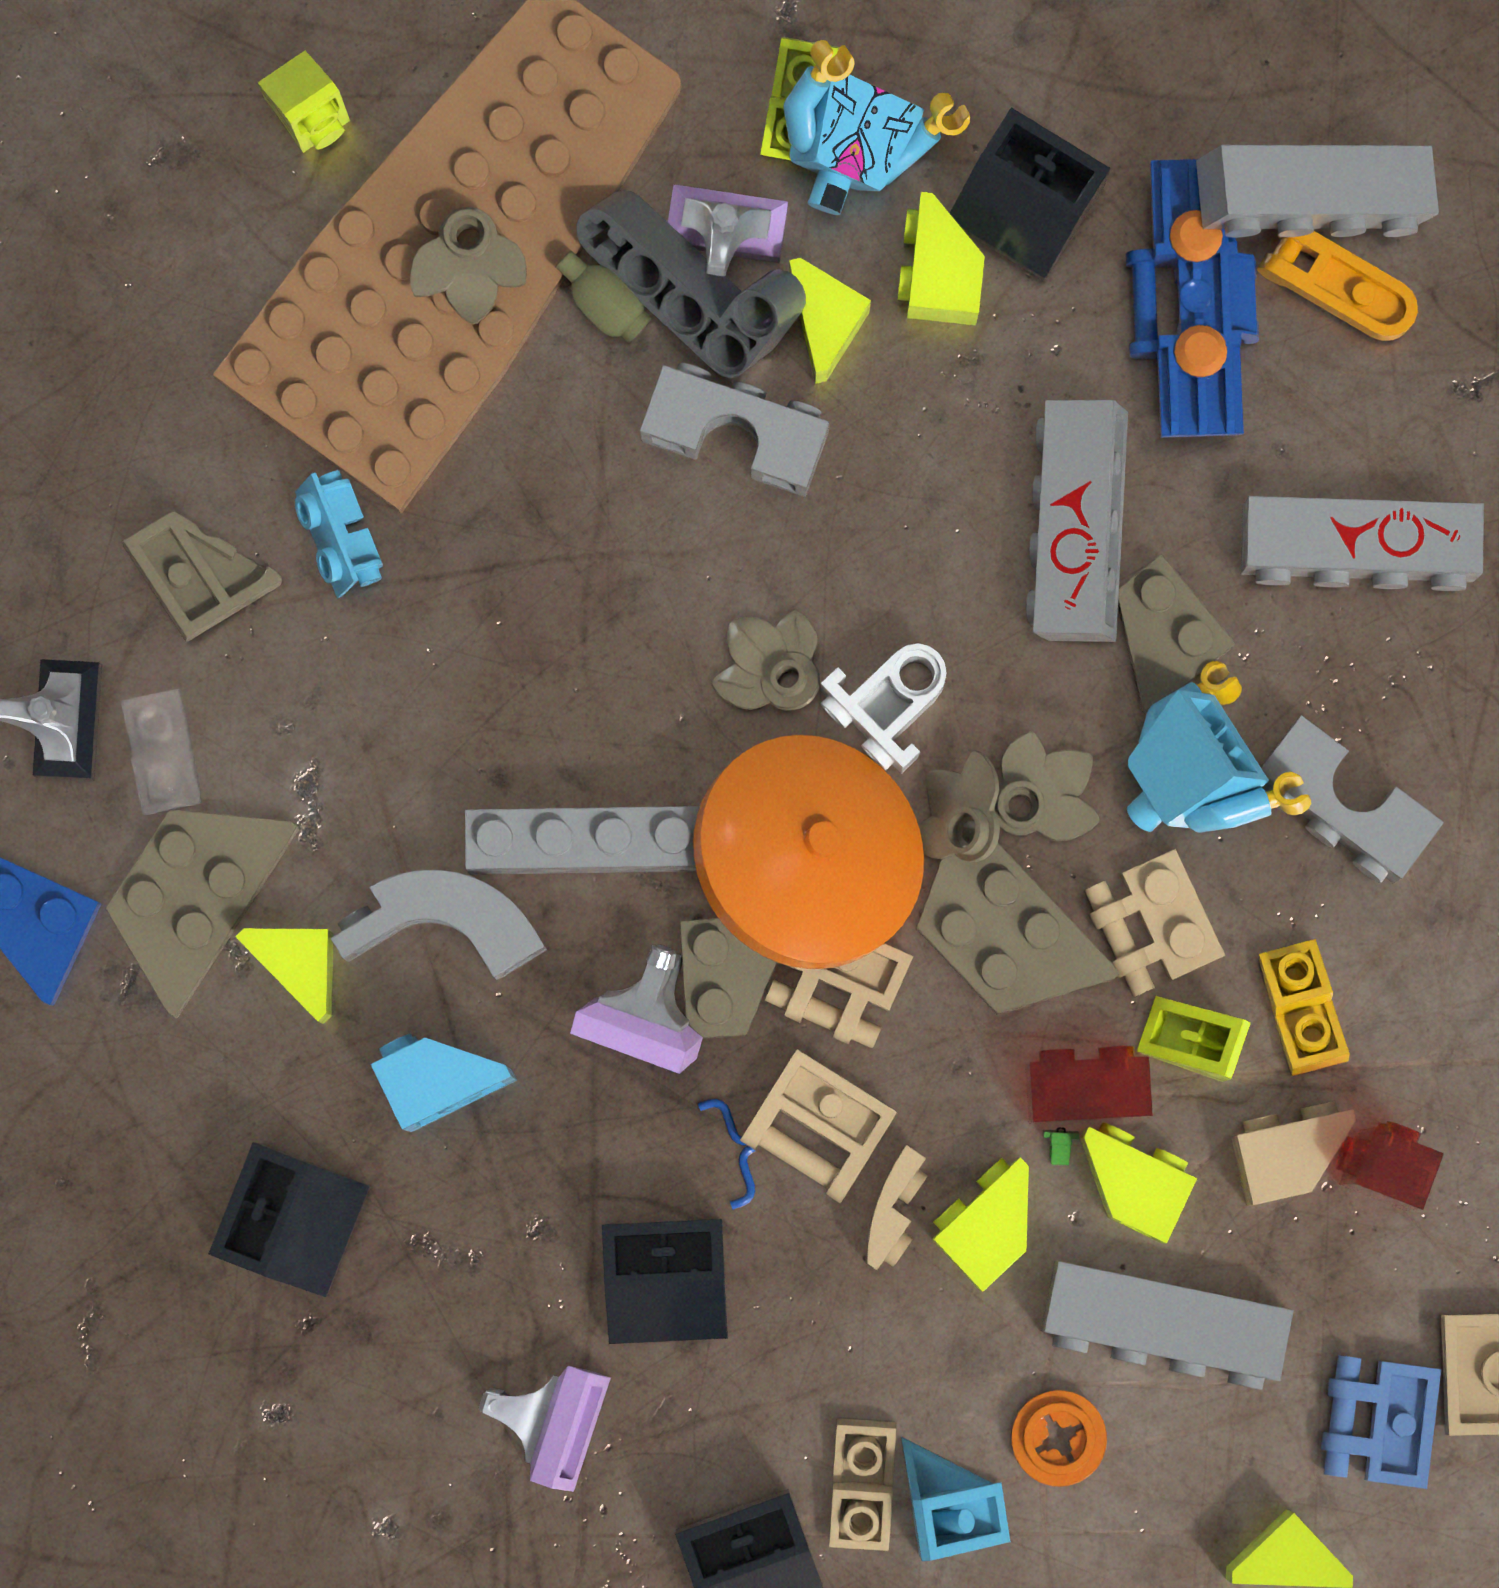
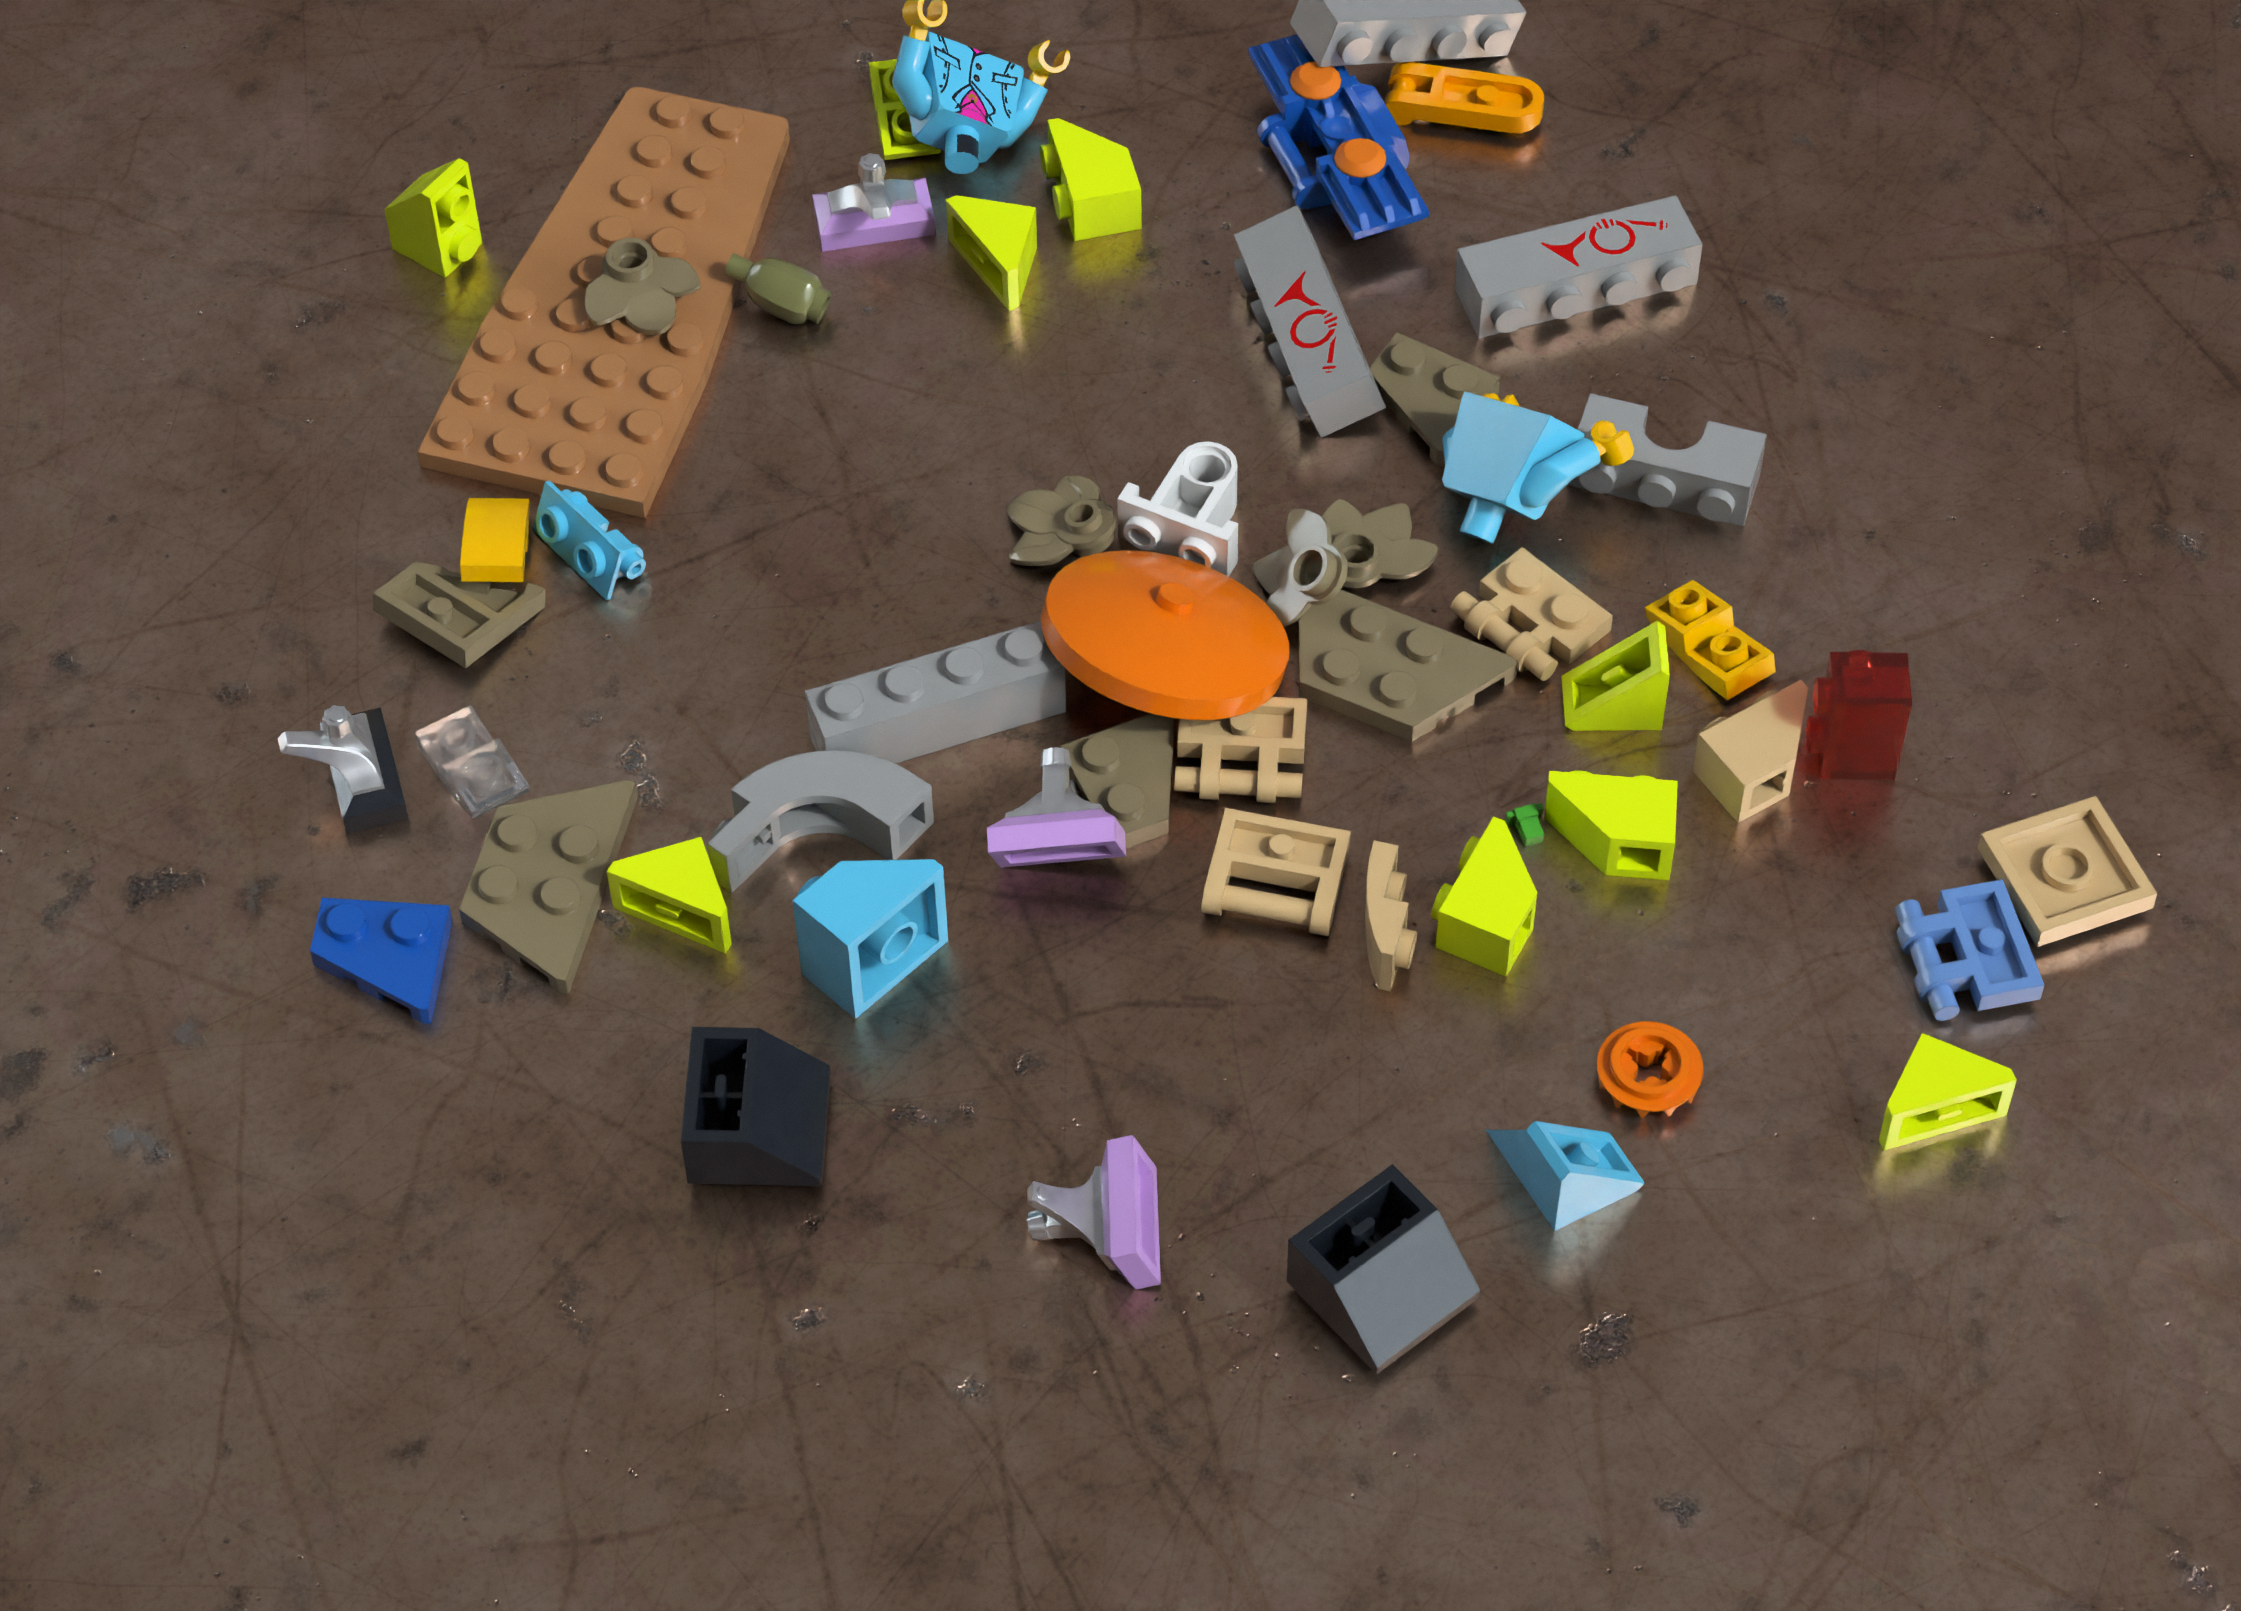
camera: 20 degrees left, 30 degrees down
dark grey beam [576,190,806,378] -> none
black slope [602,1219,728,1344] -> none
light grey arch [640,363,829,497] -> none
blue piece [698,1098,756,1209] -> none
tan slope [829,1418,896,1551] -> none
black slope [950,107,1111,281] -> none
clear red brick [1025,1046,1153,1124] -> none
light grey brick [1041,1261,1294,1390] -> none
none -> yellow slope [460,498,530,582]

